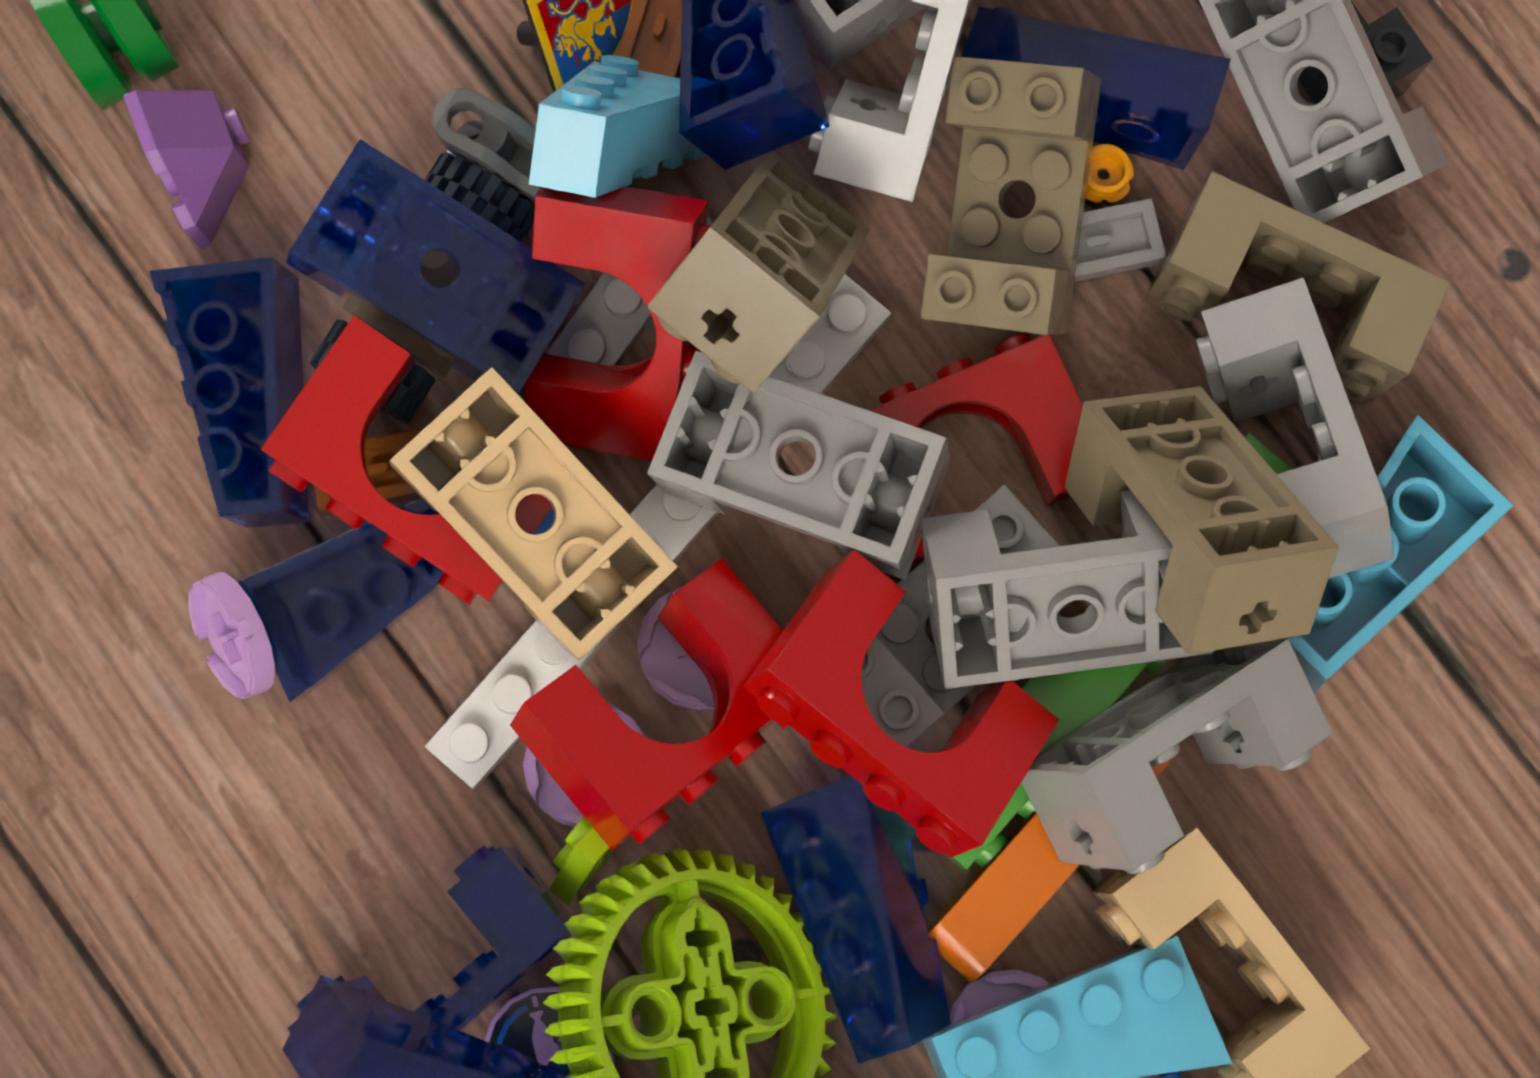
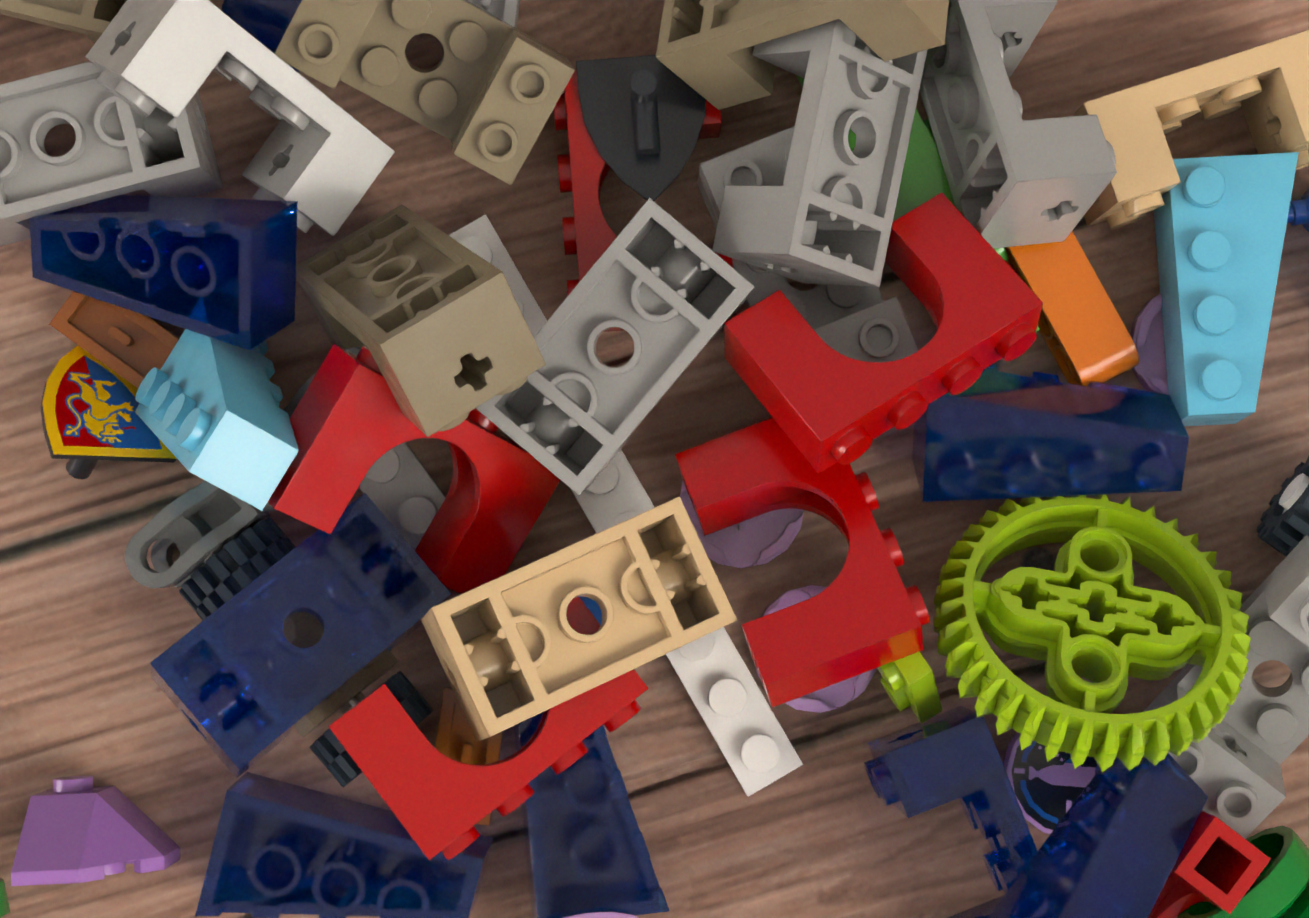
camera: 75 degrees left, 5 degrees up
none -> black shield [576,55,706,201]

